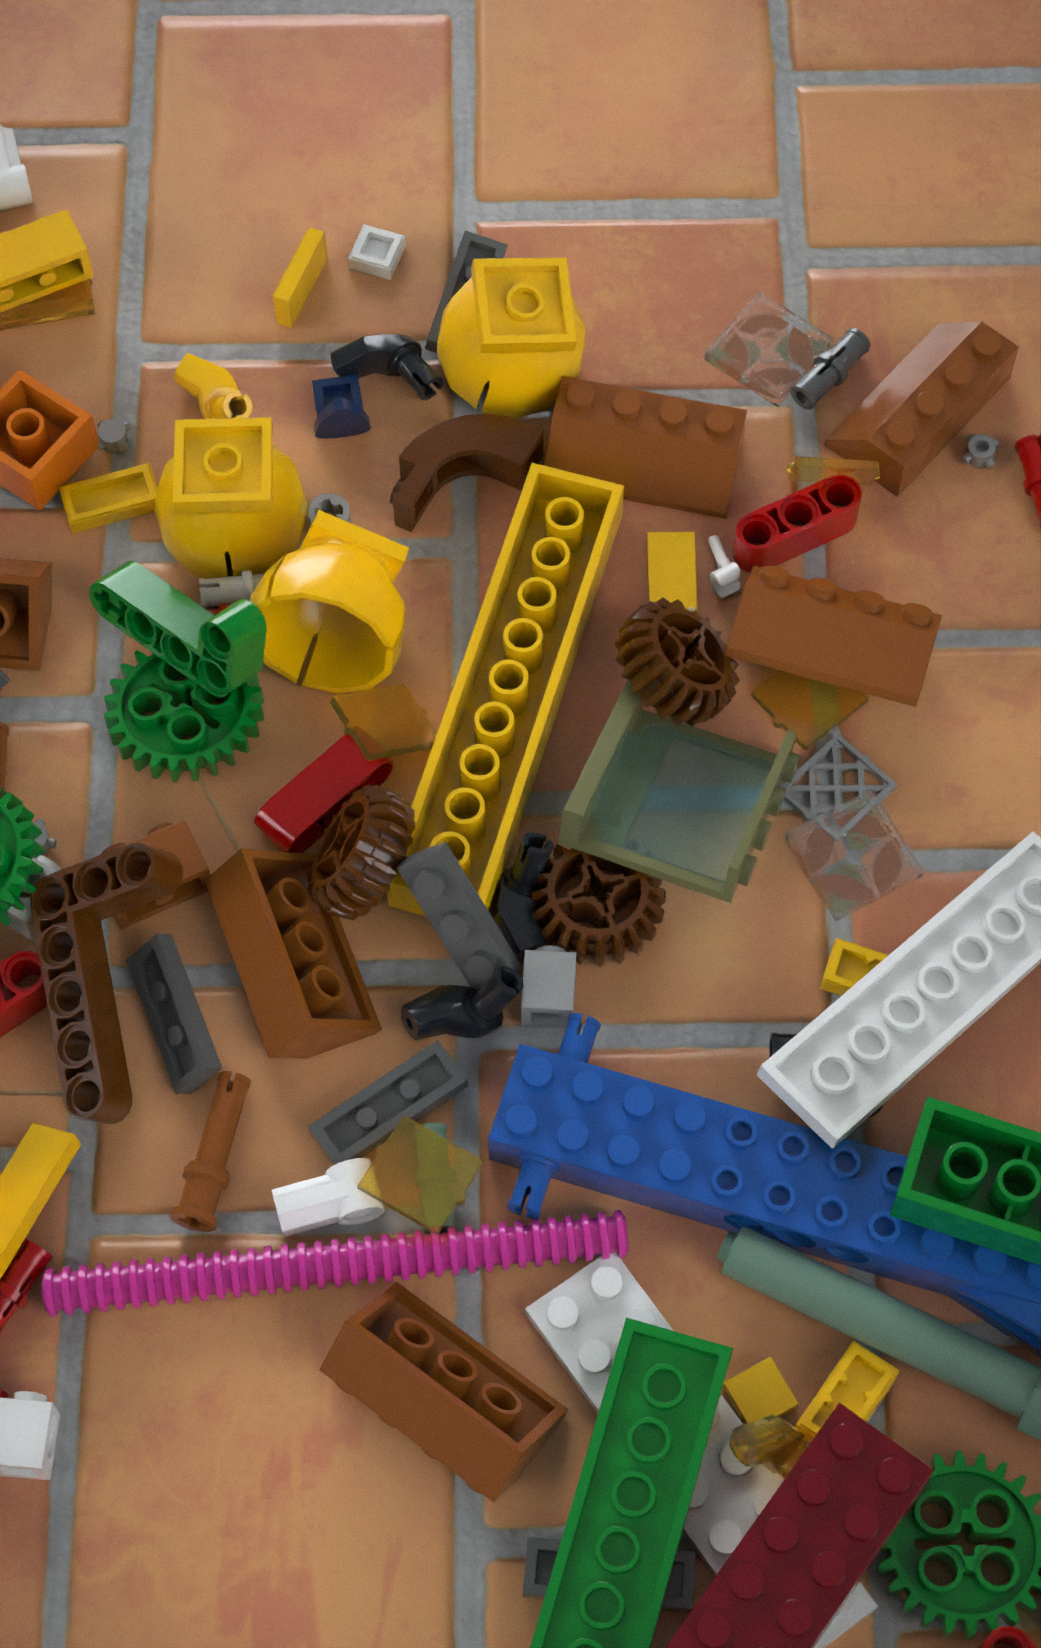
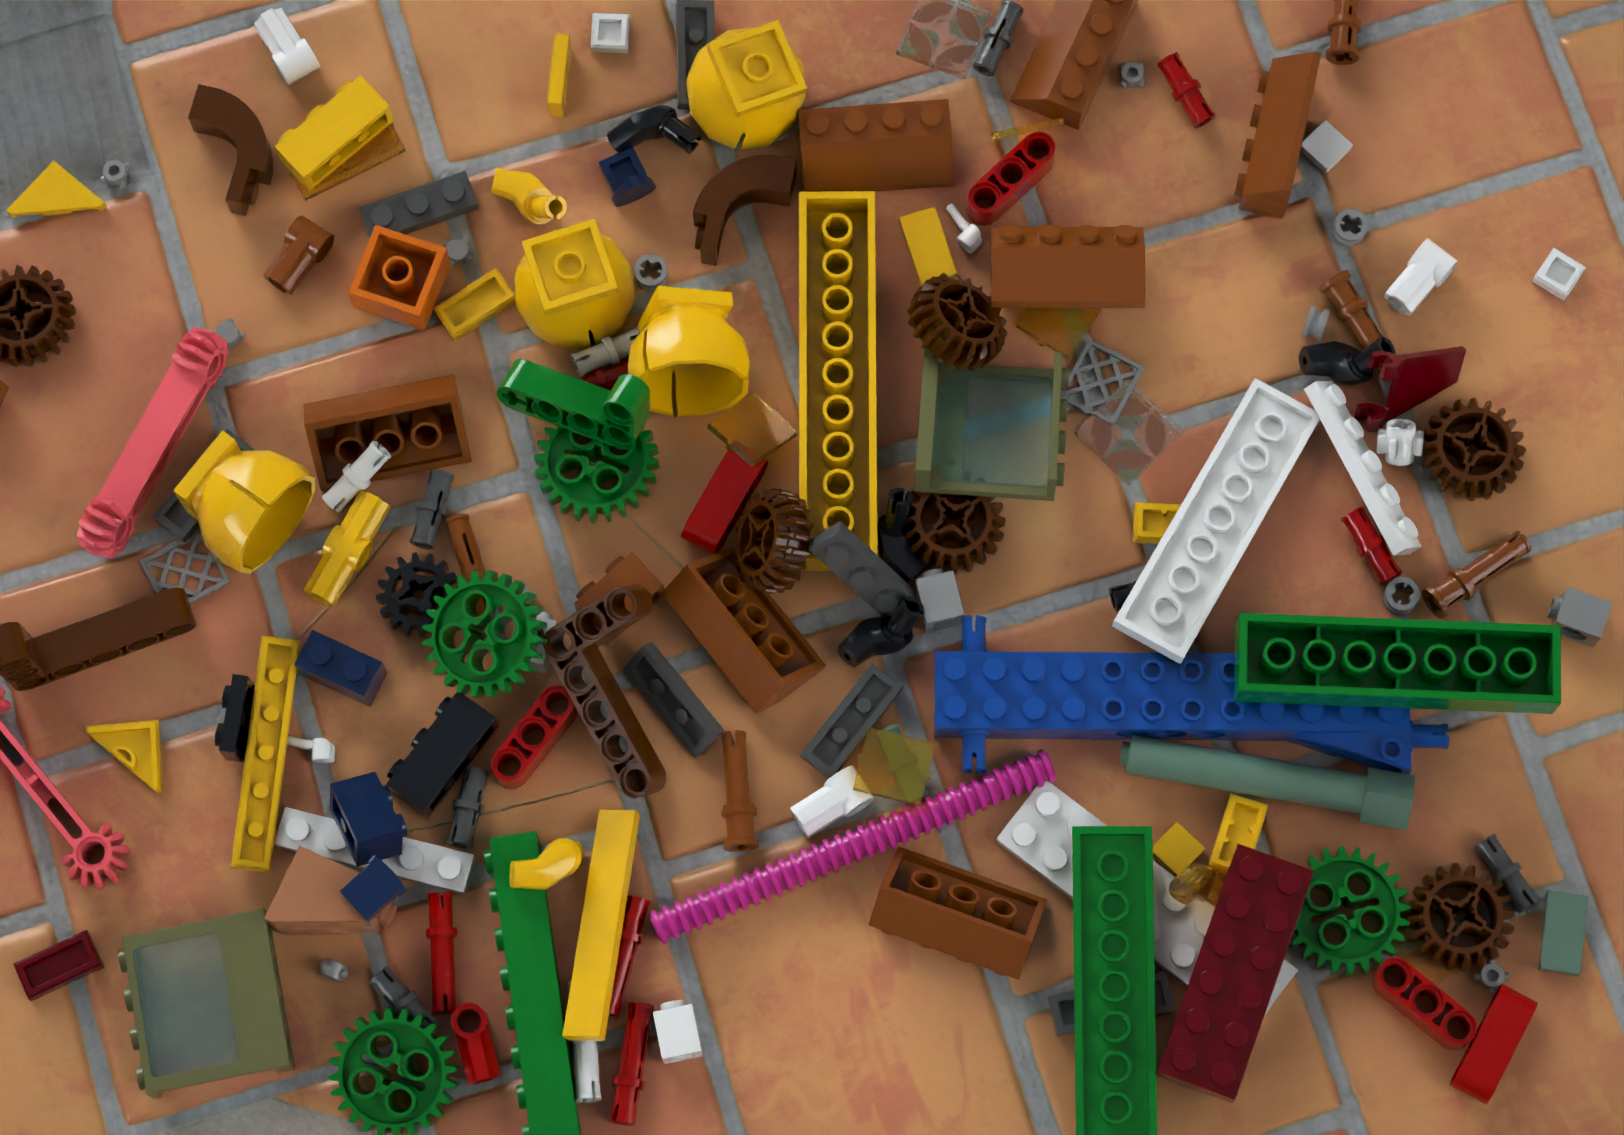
camera: 15 degrees left, 10 degrees up
none -> dark grey plate [359,170,479,237]

